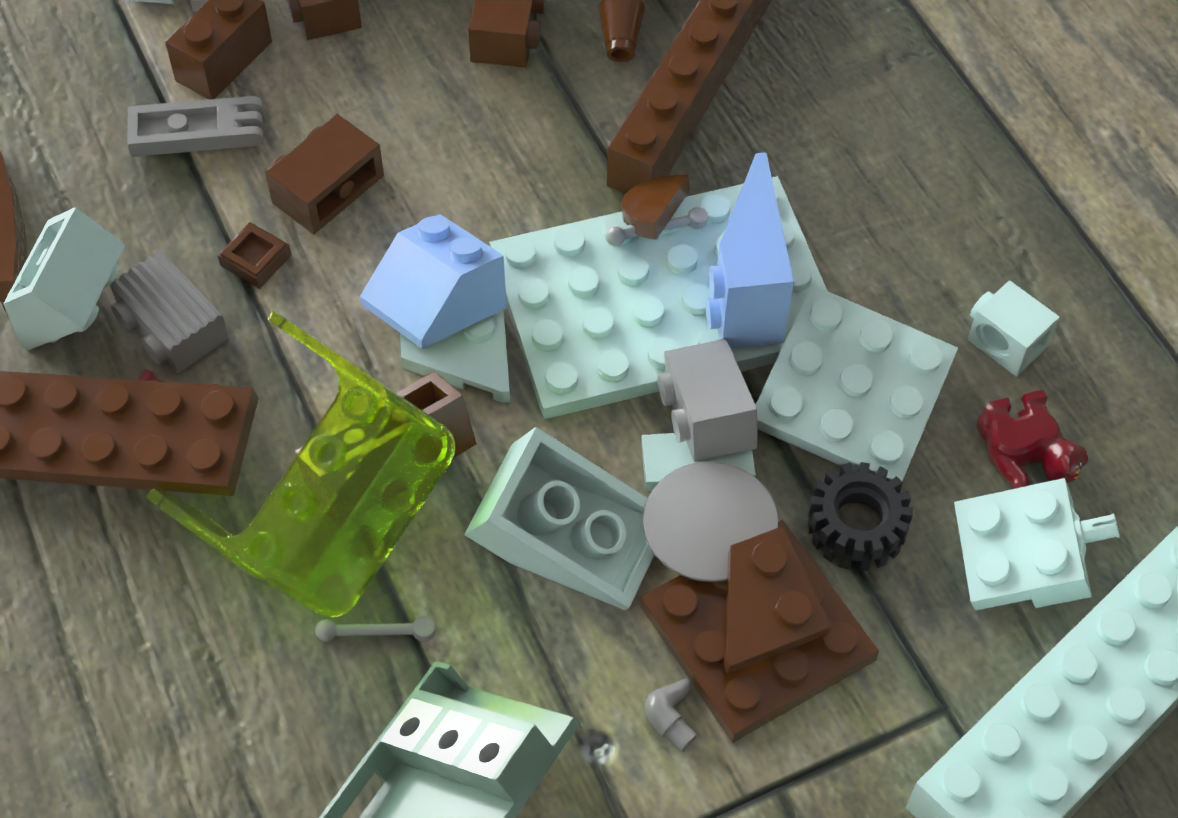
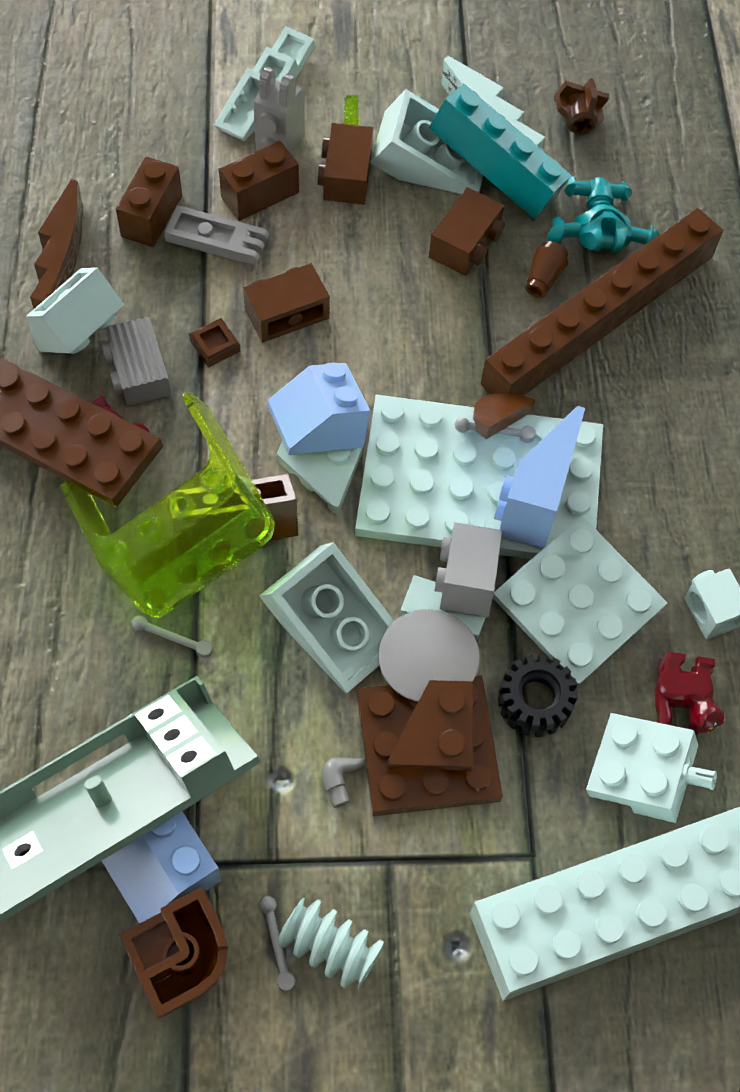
camera: 20 degrees right, 5 degrees up
none -> reddish brown brick [116,156,182,247]

